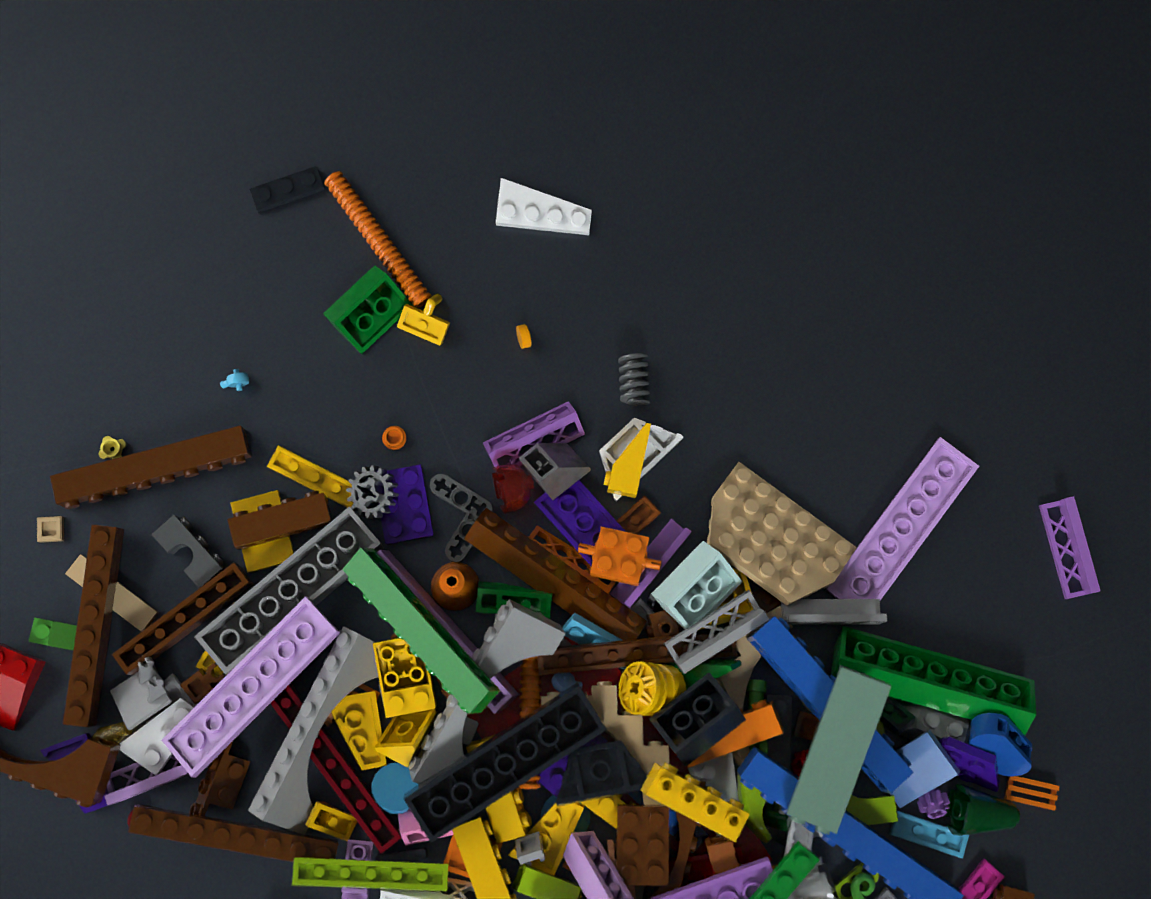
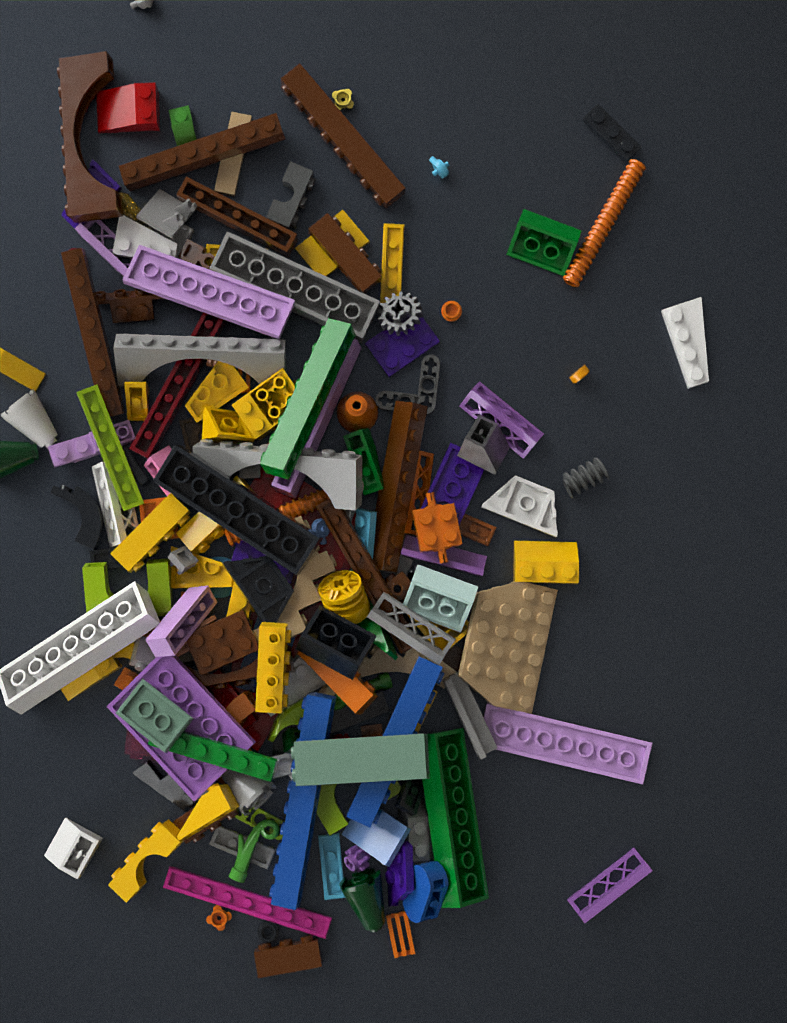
camera: 65 degrees right, 5 degrees up
tan tile [37,516,64,543] -> none
dark azure tile [372,763,419,814] -> none
yellow plate [397,294,450,346] -> none
clear red cylinder [492,464,534,514] -> none
yellow slope [604,423,651,498] -> none
none -> yellow slope [513,541,579,584]

